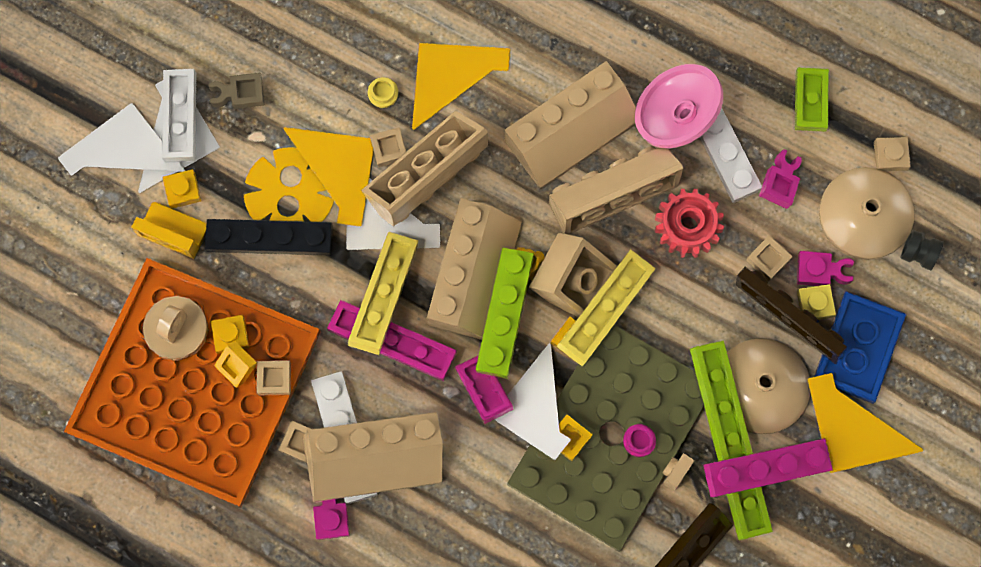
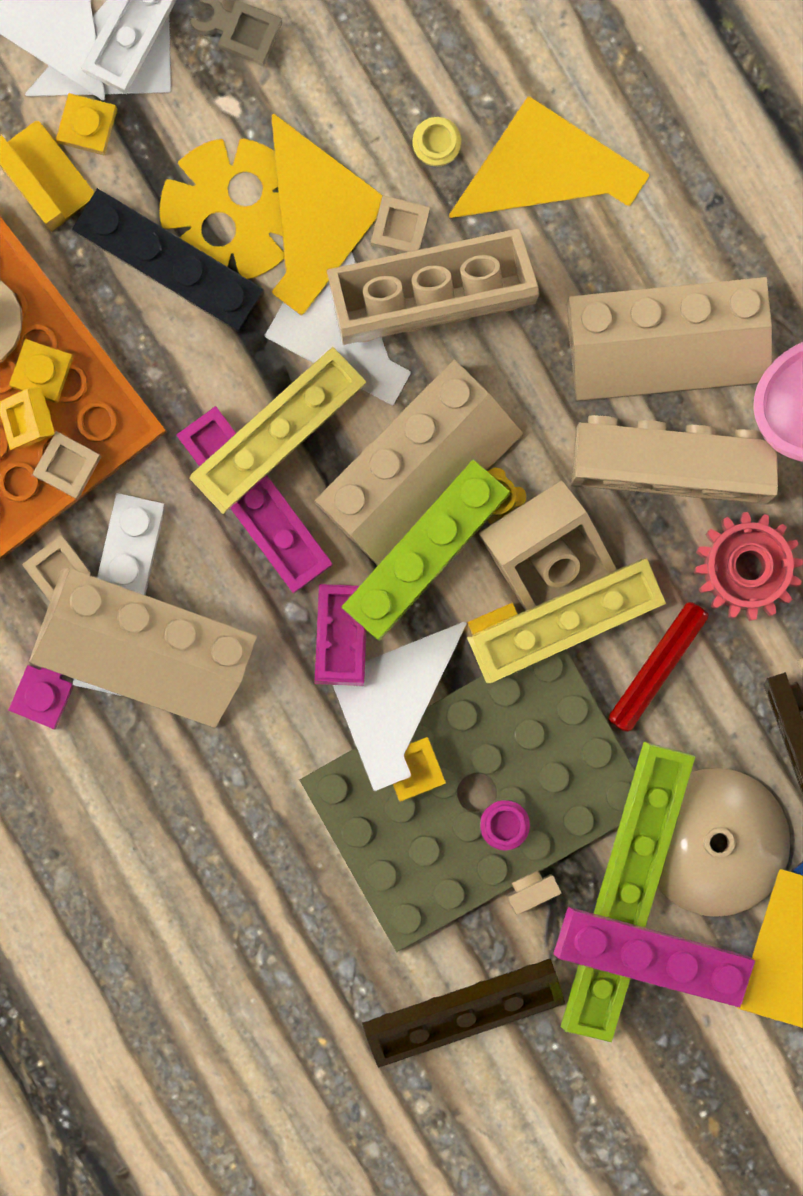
camera: 30 degrees right, 10 degrees up
none -> red axle [608,602,709,732]

